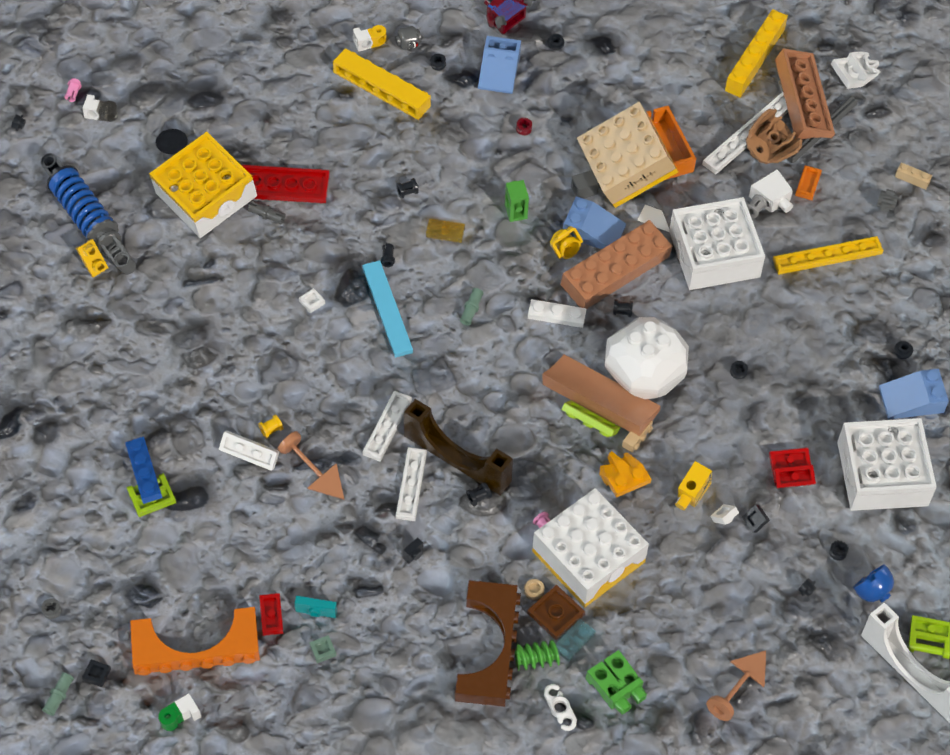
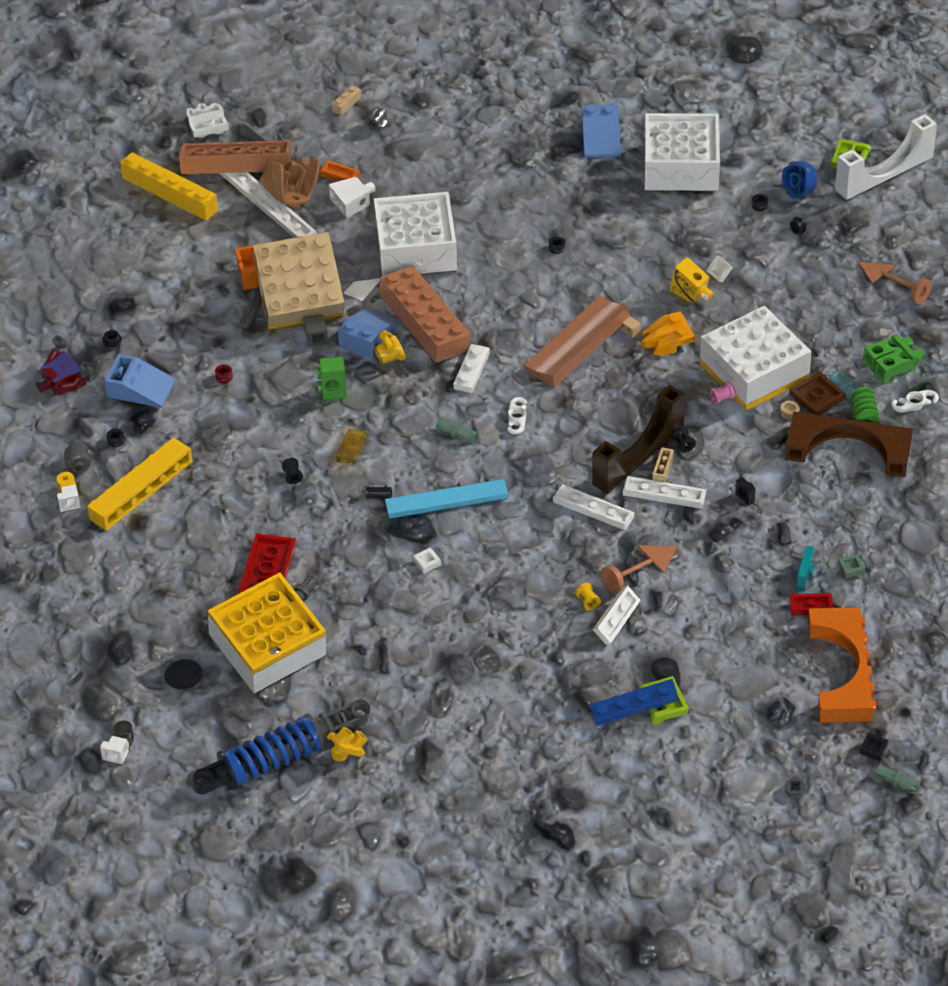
camera: 80 degrees left, 10 degrees down
black plate [11,114,26,131] -> none
bright pink pin [64,78,82,102] -> none
leg [158,694,201,731] -> none
lime plate [561,400,620,437] -> none
white rock [605,317,689,399] -> none
black bush [613,299,633,318] -> none
black plate [742,504,770,533] -> none
light grey bush [747,195,767,218] -> none
red slope [769,448,816,489] -> none
yellow tile [773,236,884,275] -> none
black plate [894,341,913,359] -> none
none -> white piece [507,397,527,435]
none -> tan piece [653,448,674,482]

